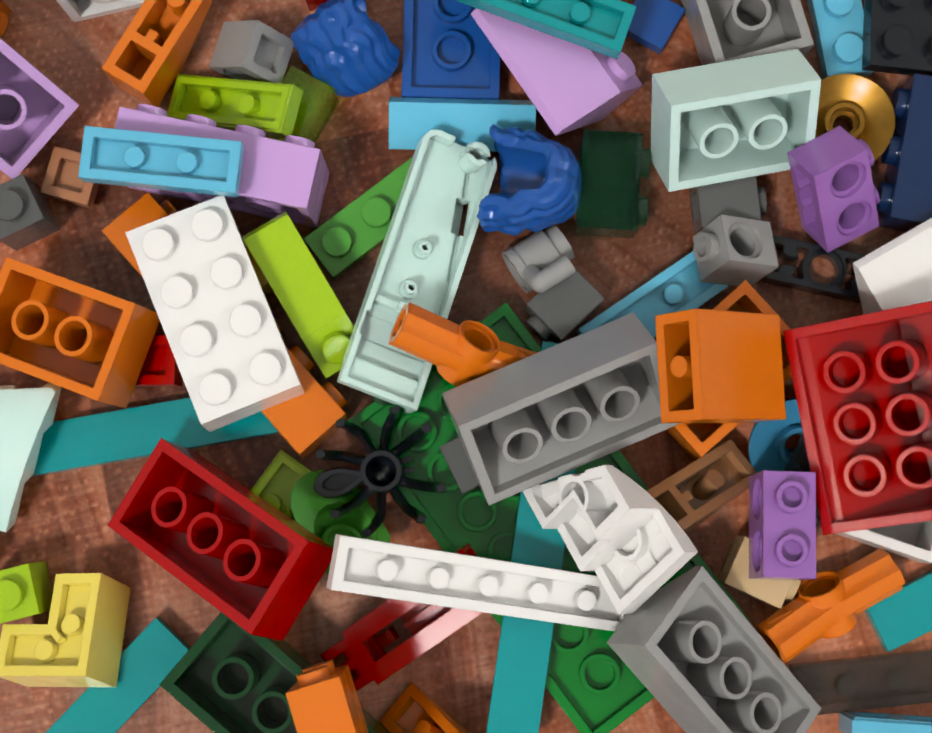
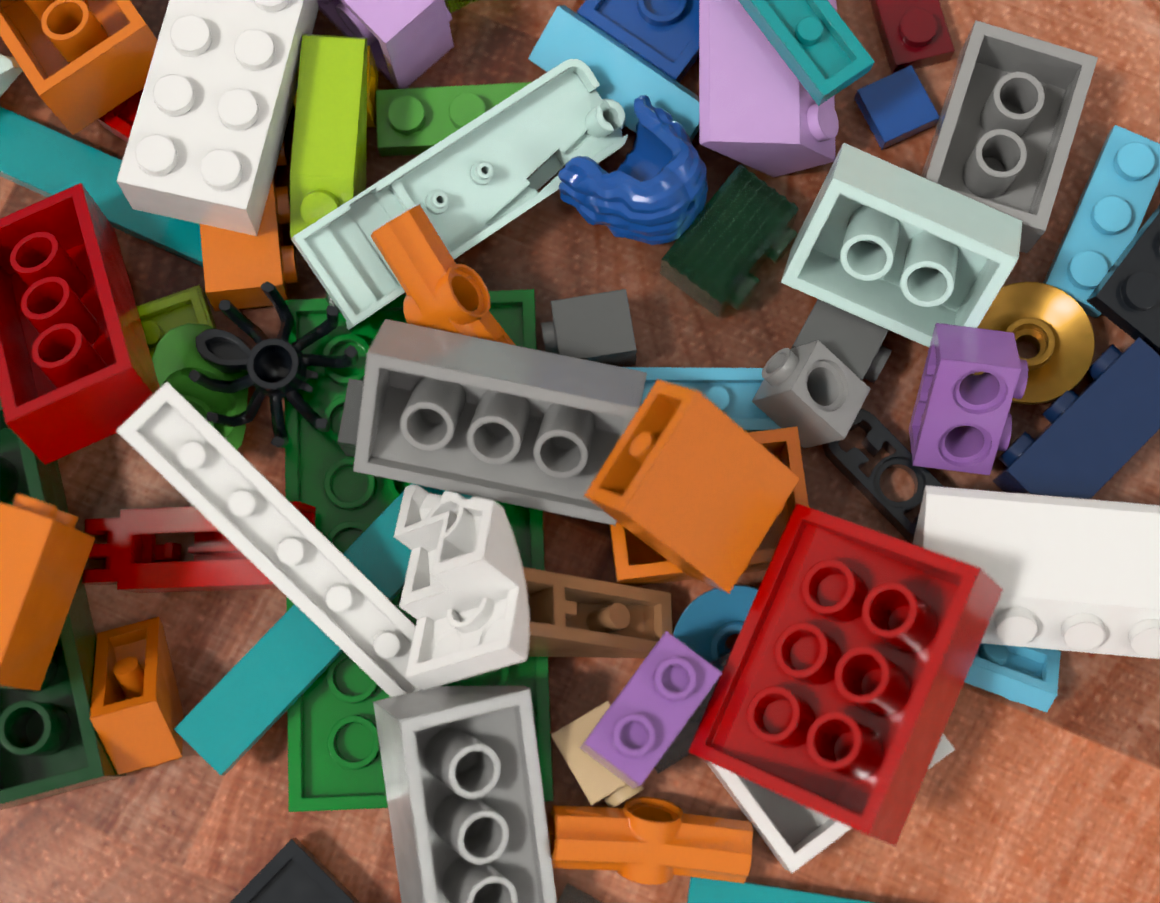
camera: 40 degrees right, 5 degrees down
light grey piece [501,225,576,294] -> none

